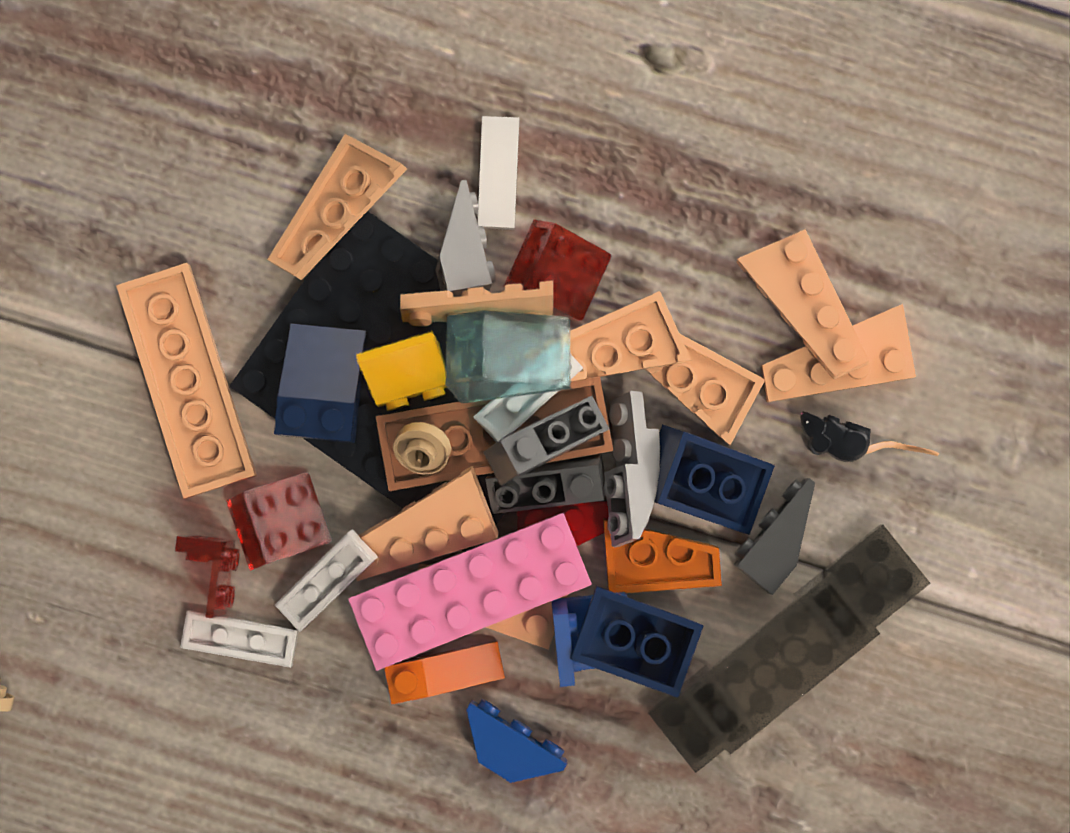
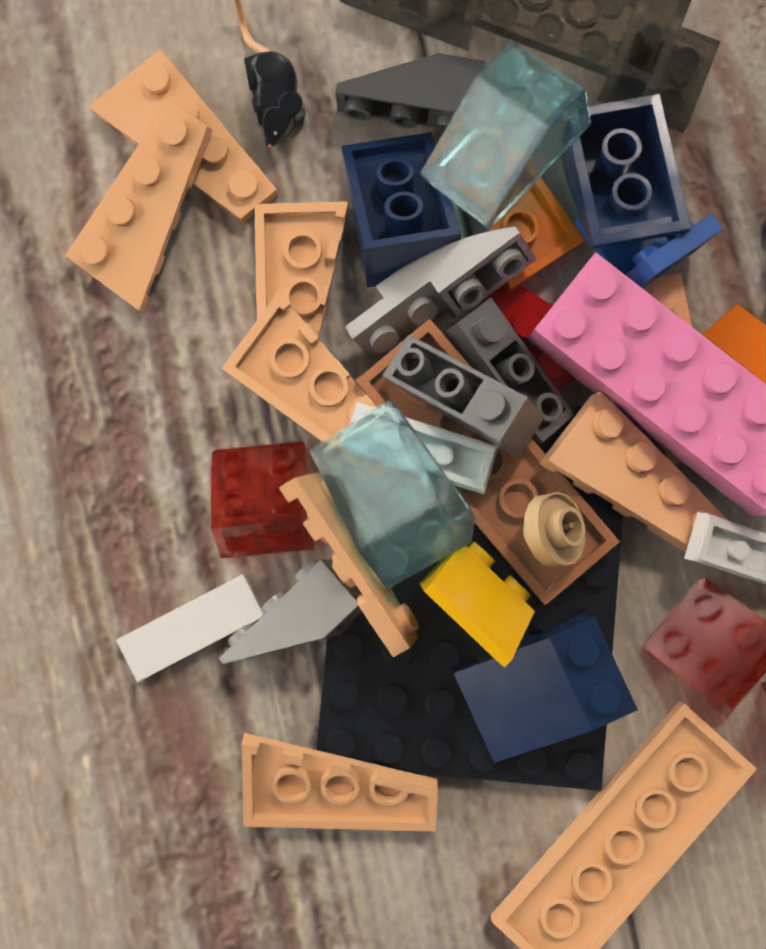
camera: 120 degrees left, 0 degrees up
none -> clear light blue slope [421,39,591,230]

